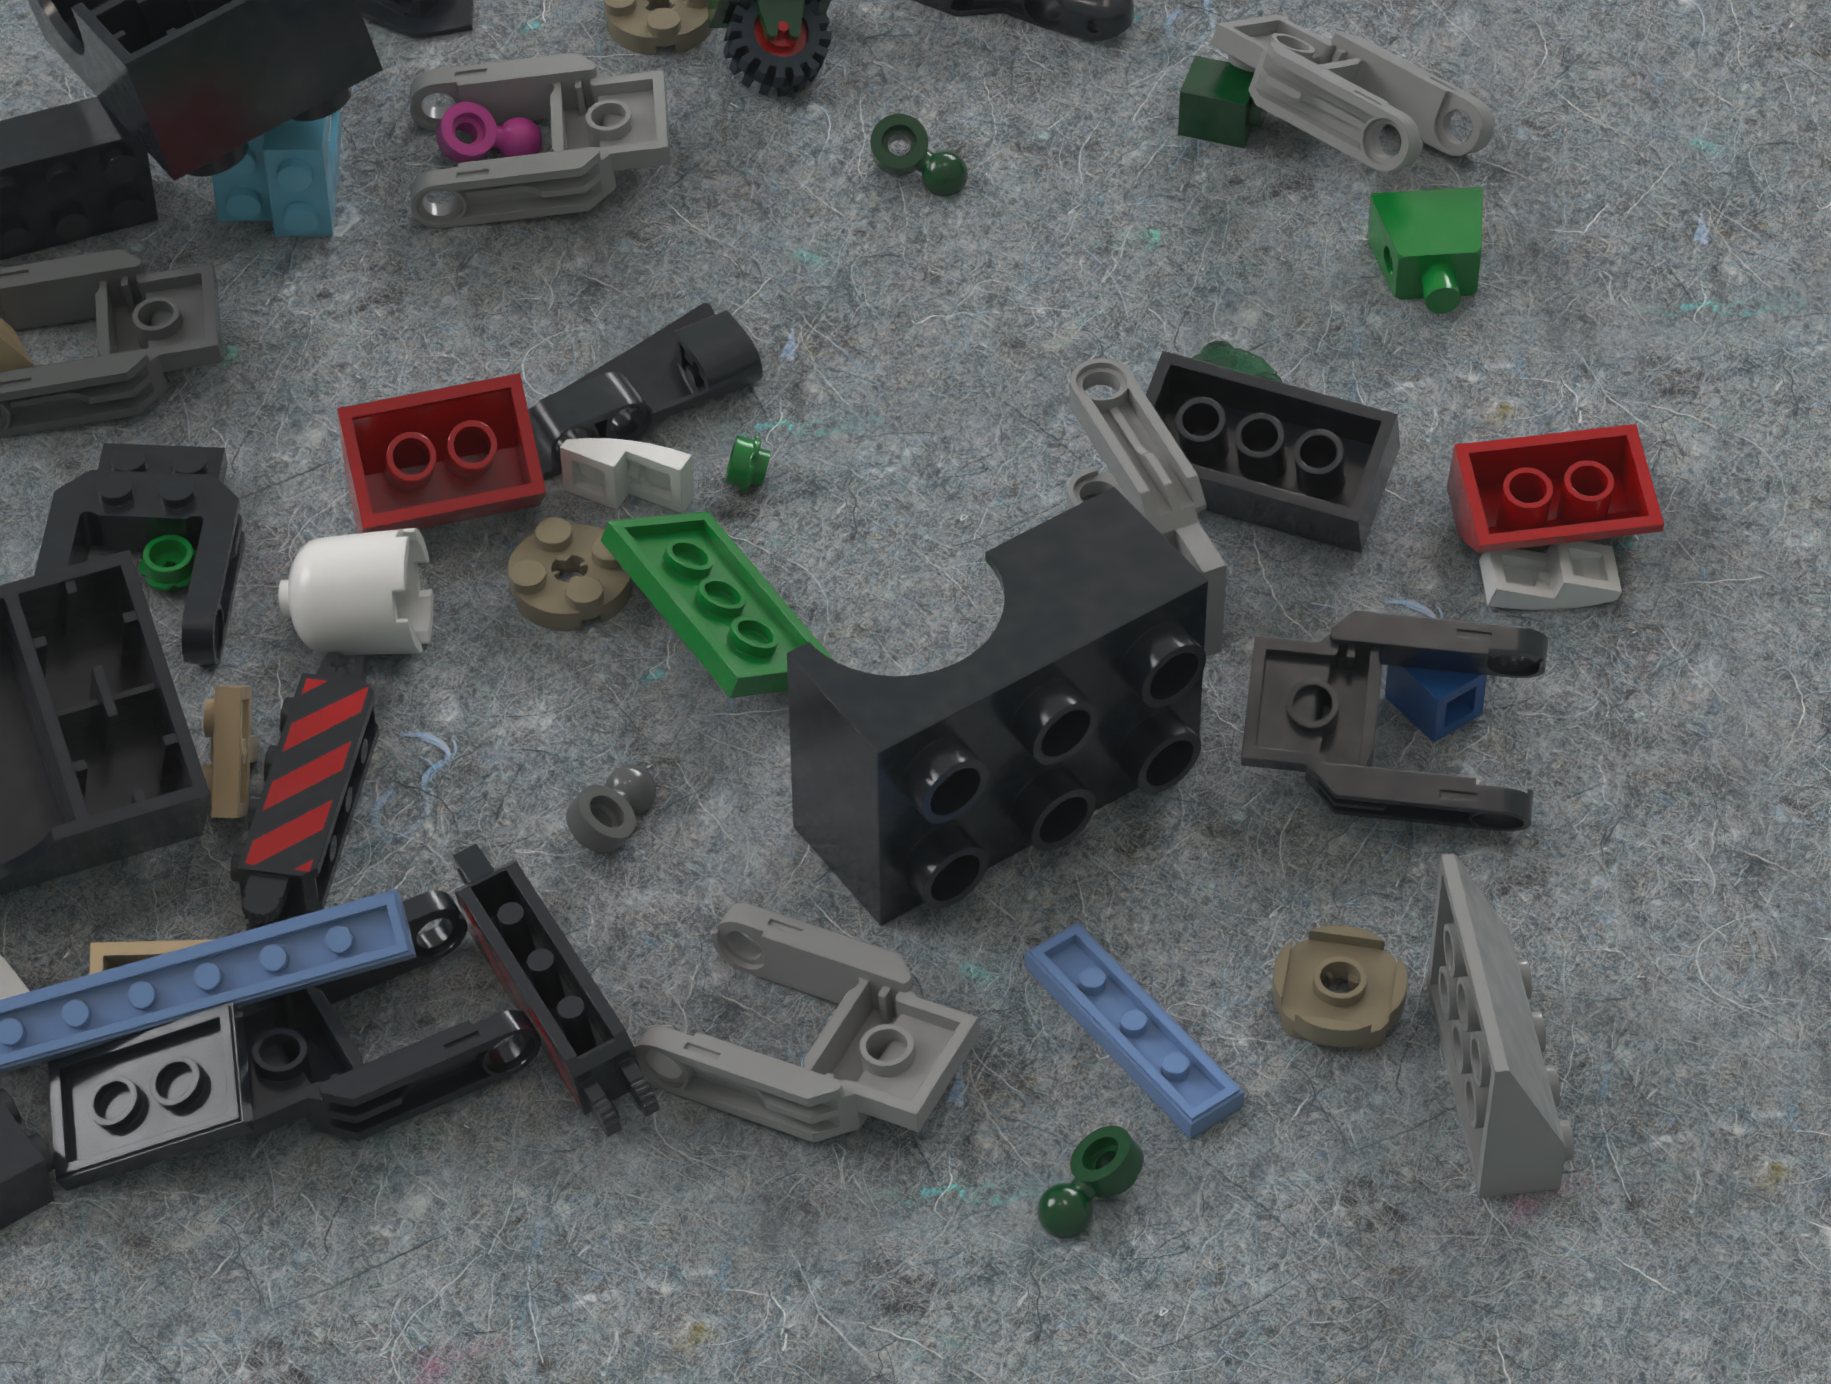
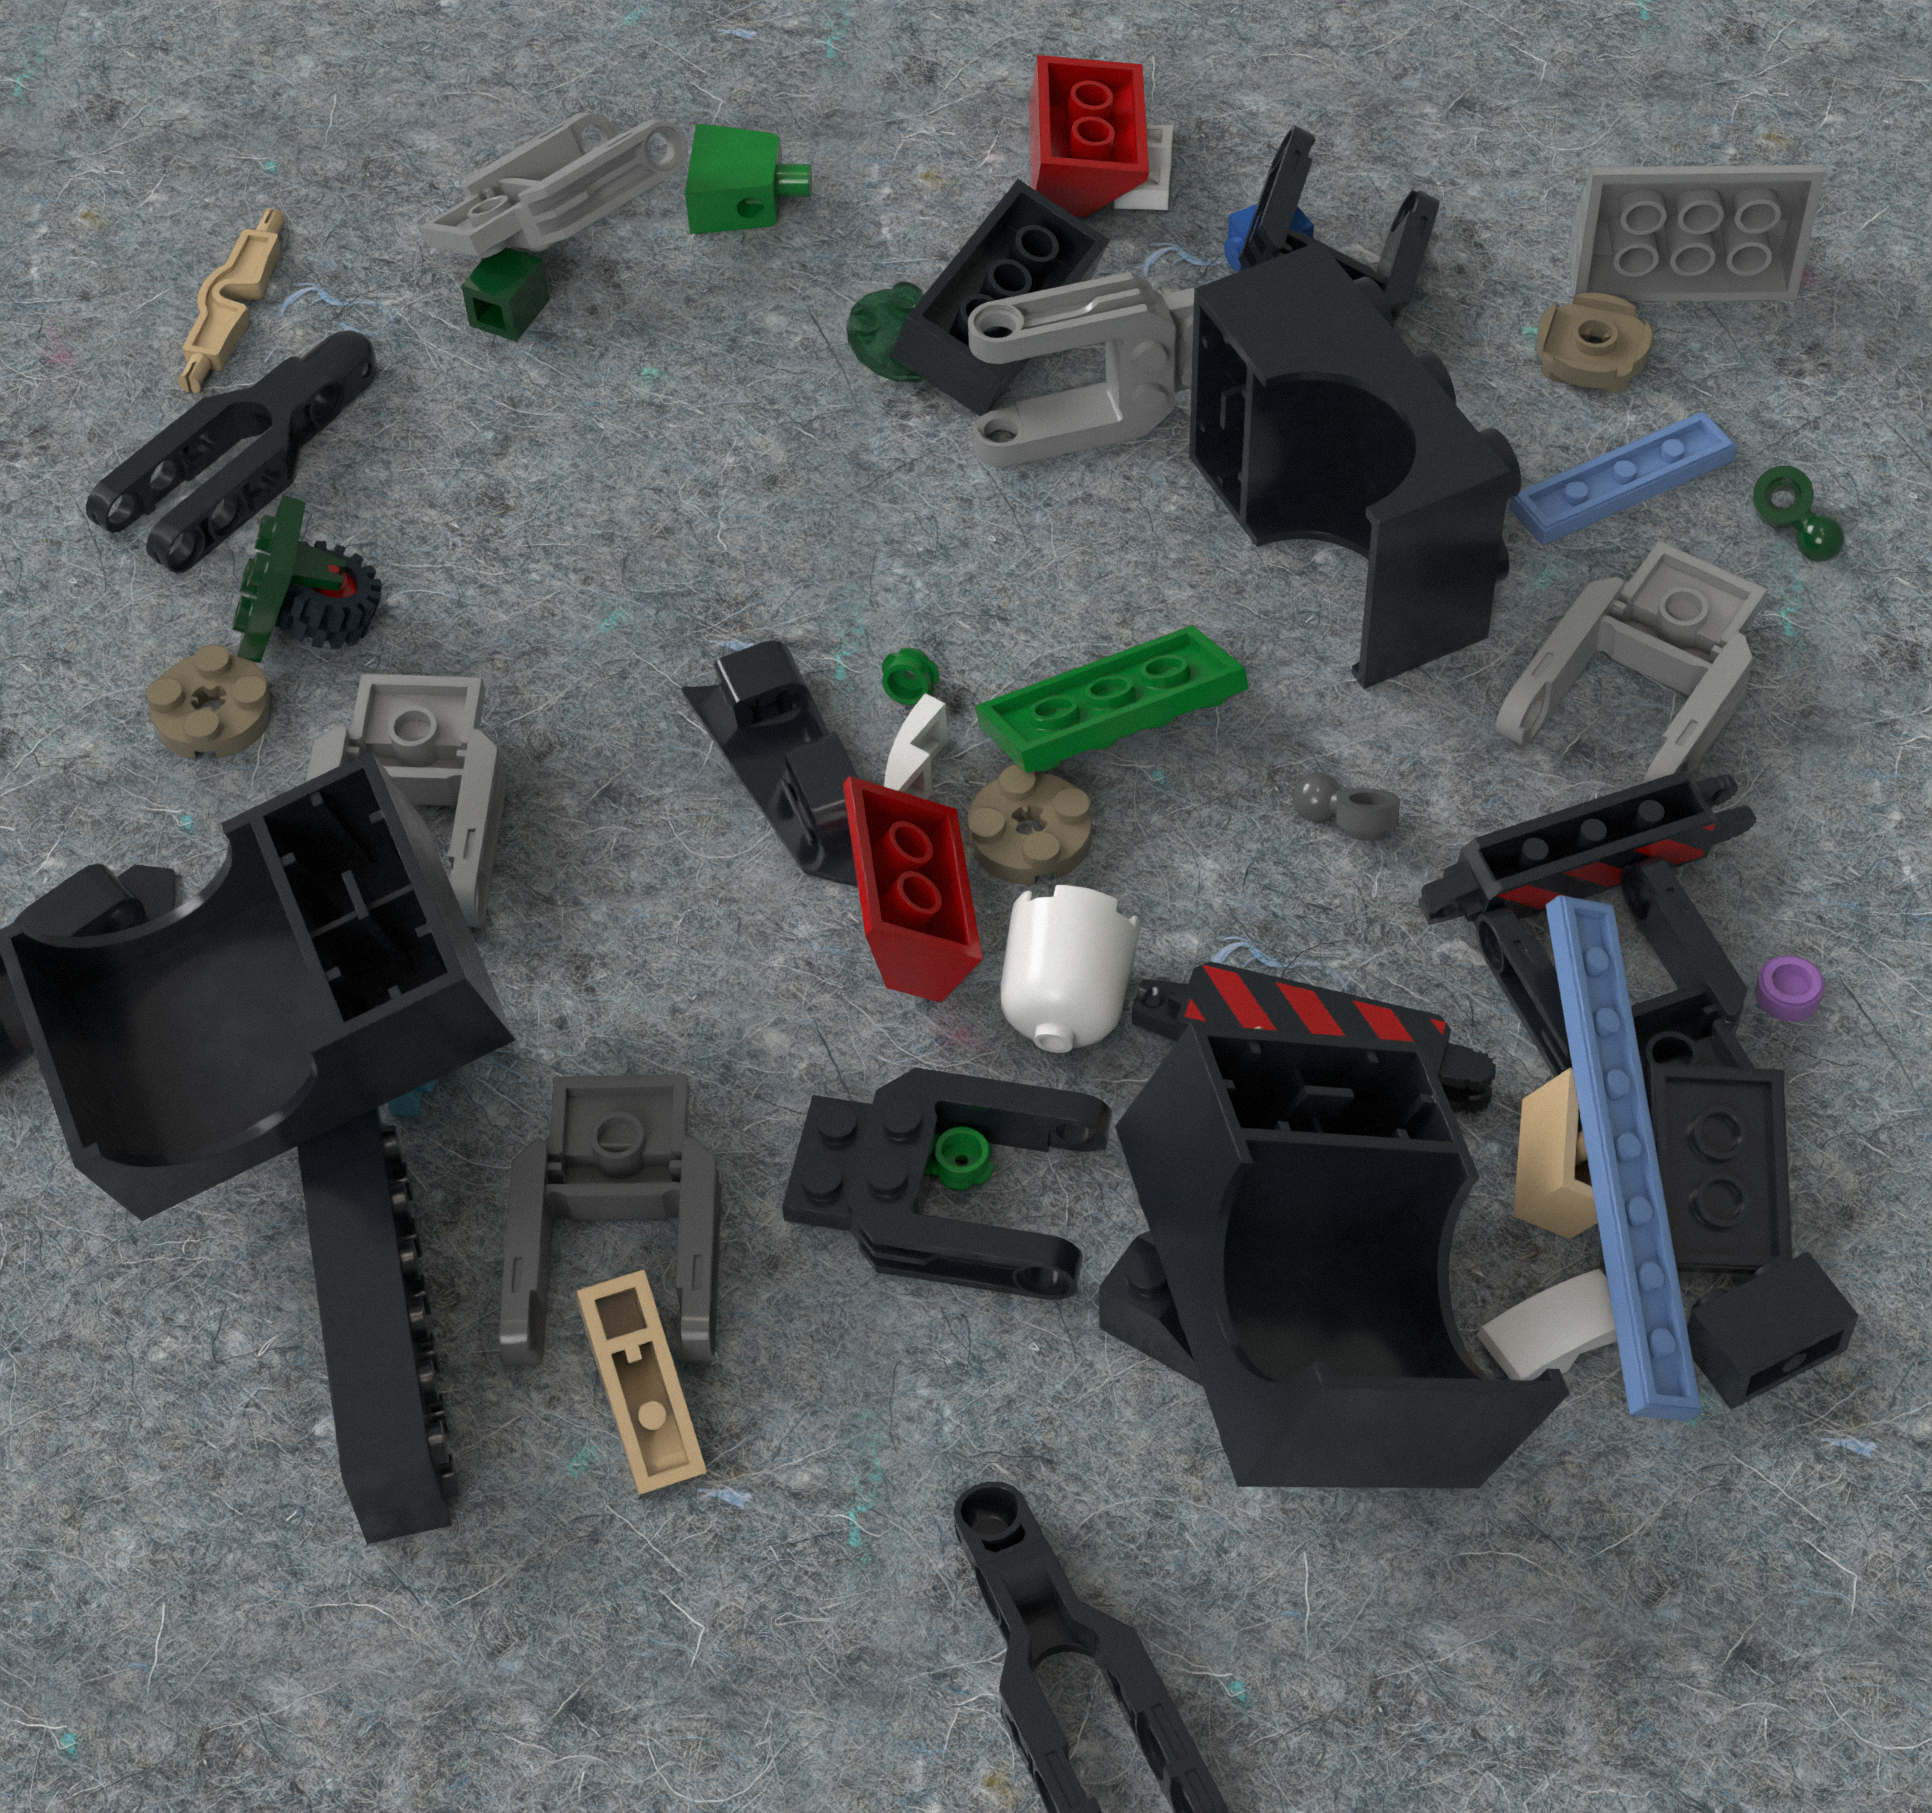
camera: 80 degrees left, 5 degrees up
dark green plate [870,114,968,196] -> none
none -> medium lavender tile [1755,955,1825,1021]

